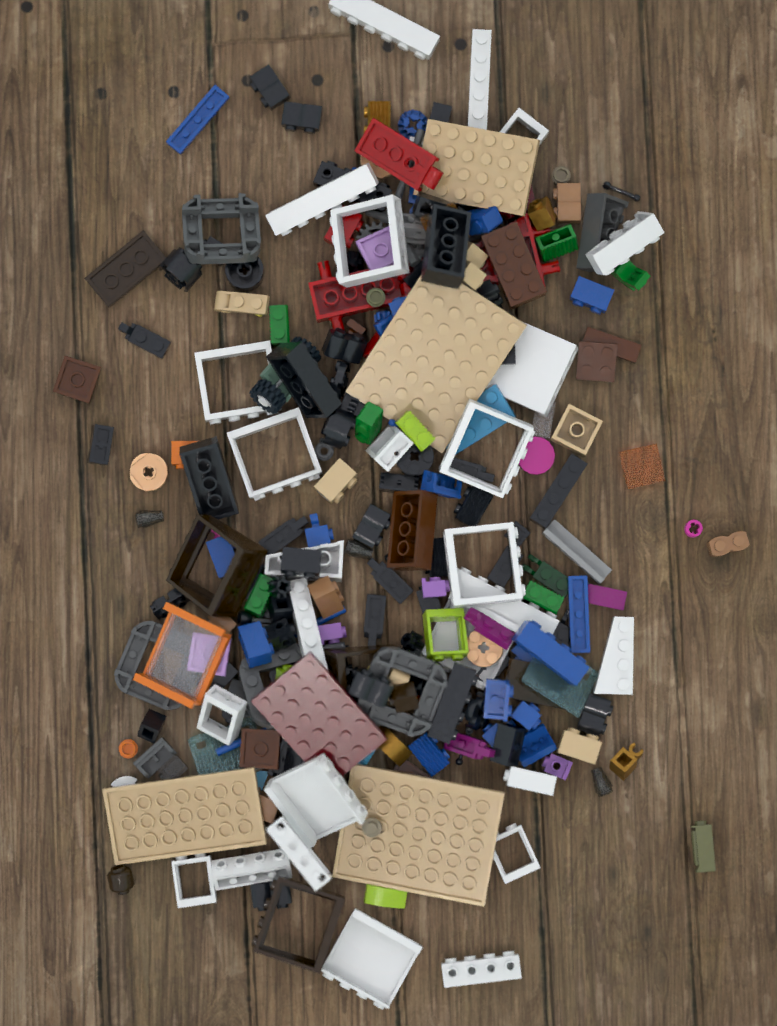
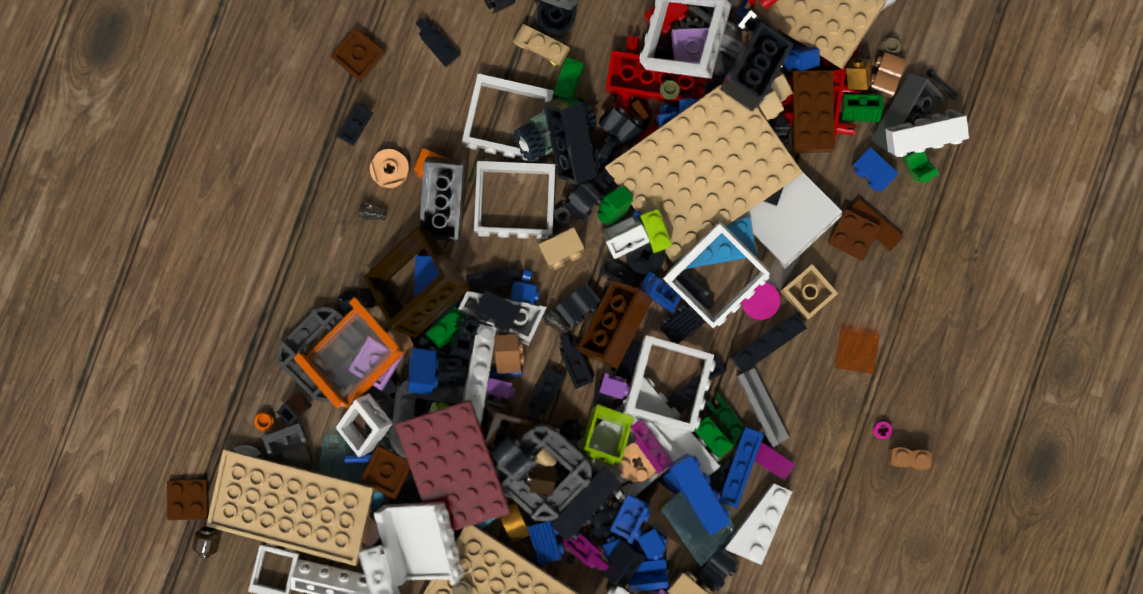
camera: 20 degrees right, 0 degrees up
none -> reddish brown plate [167,480,208,520]

